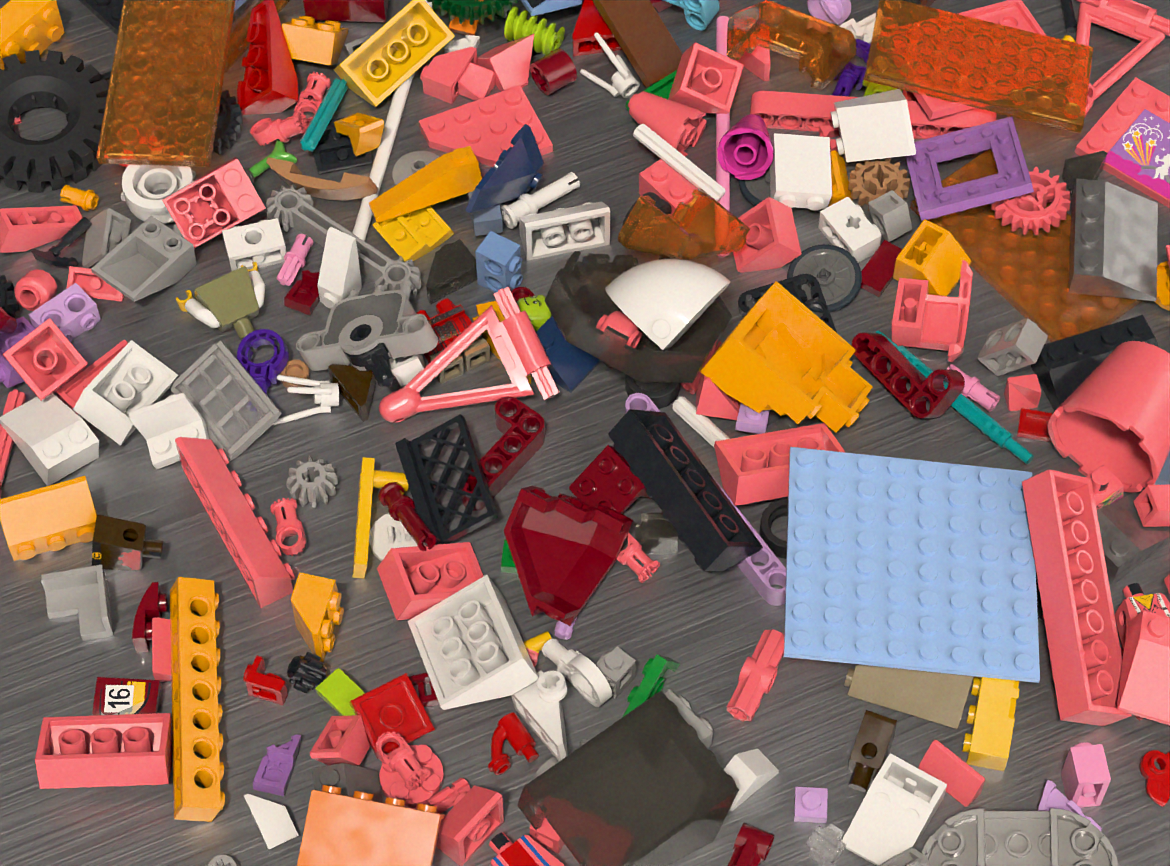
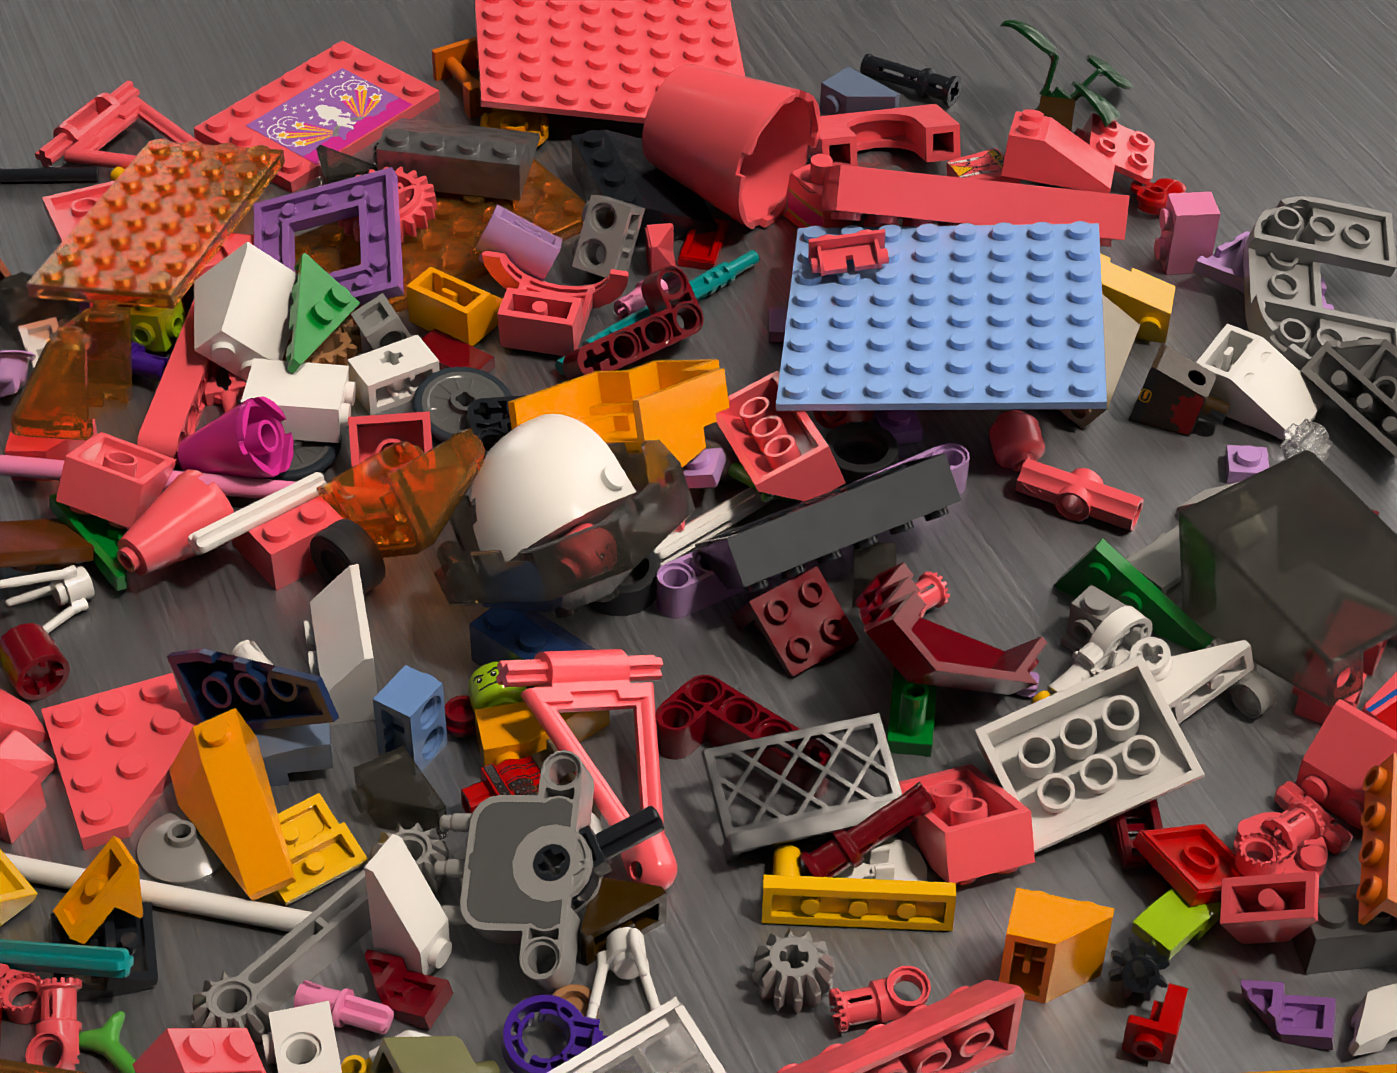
camera: 90 degrees left, 15 degrees down
medium nougat slope [266,157,378,200] -> none
red plant [488,712,539,775] -> none
coral slope [918,740,985,807] -> none
none -> wing [286,253,360,374]
none -> lavender brick [475,204,563,281]
none -> coral hinge [808,229,889,276]

